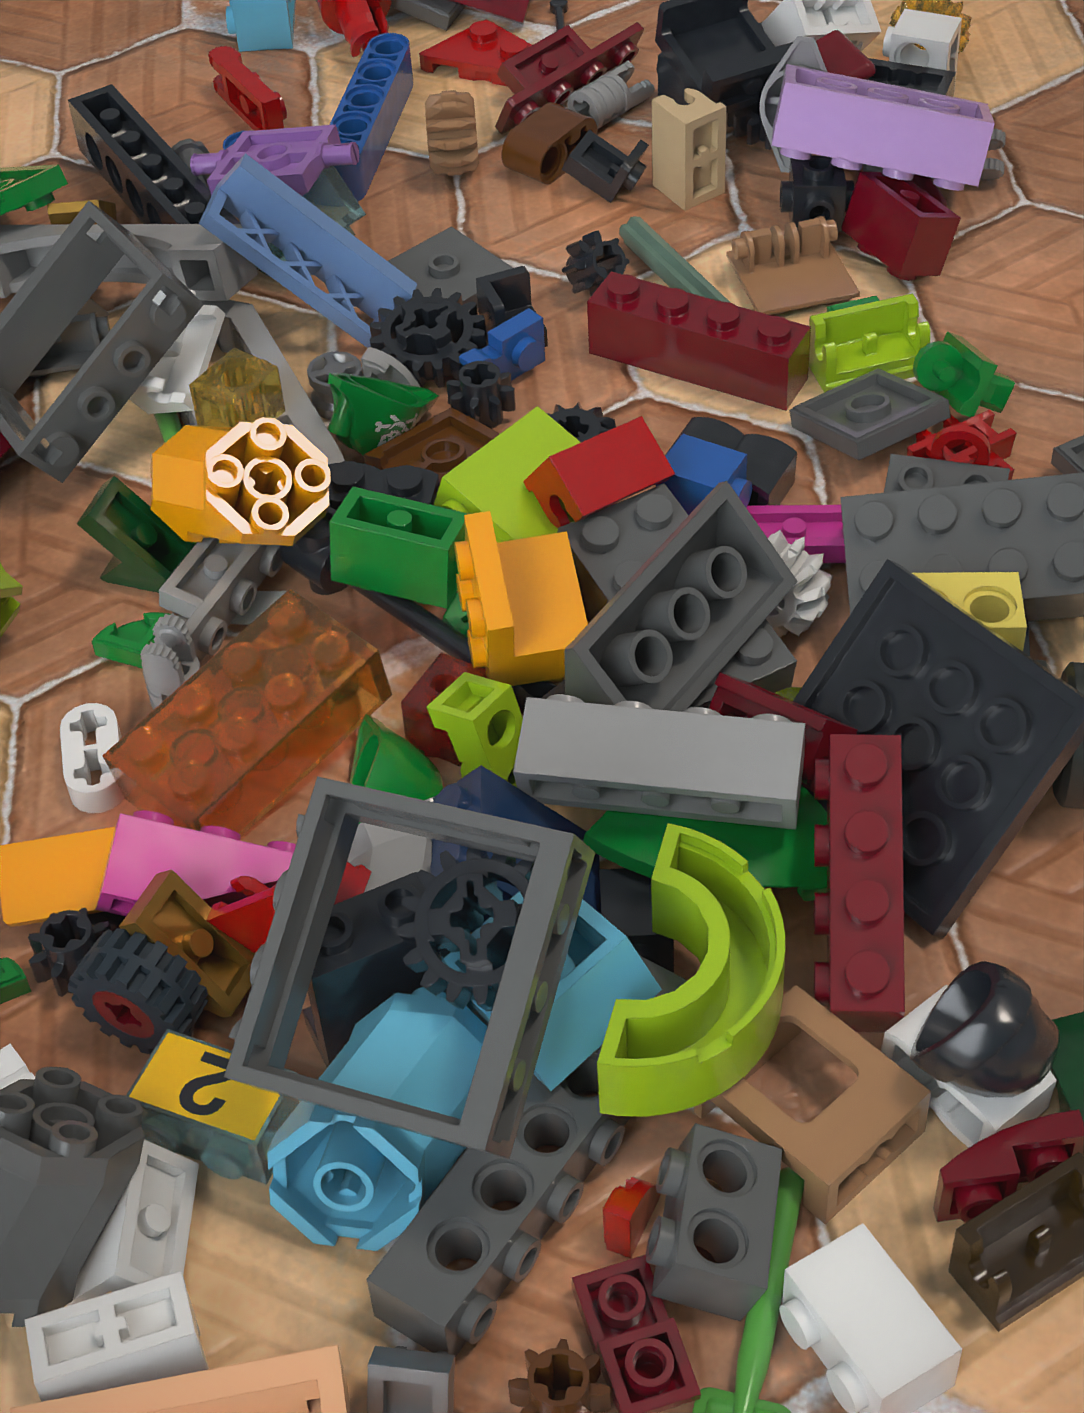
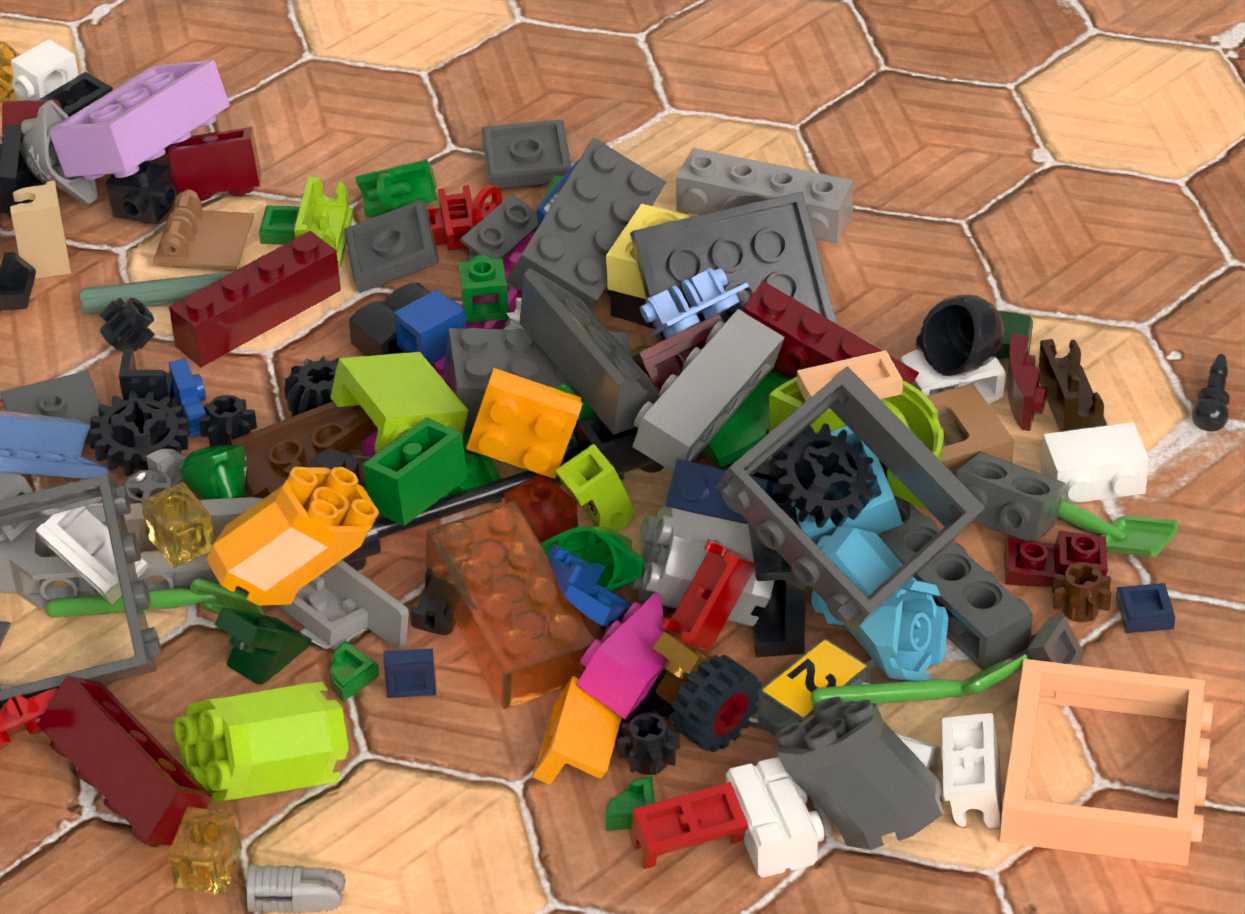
camera: 70 degrees left, 5 degrees down
white beam [60,703,127,813] -> none
light grey hinge [140,613,210,731] -> none
red hinge [523,416,675,528] -> none
red tile [603,1177,661,1259] -> none
none -> dark blue tile [384,648,436,698]
none -> green brick [459,255,509,323]
none -> blue slope [549,544,633,626]
none -> light blue hinge [640,268,749,339]
none -> light nougat plate [797,350,903,412]
none -> bright green piece [811,654,1028,706]

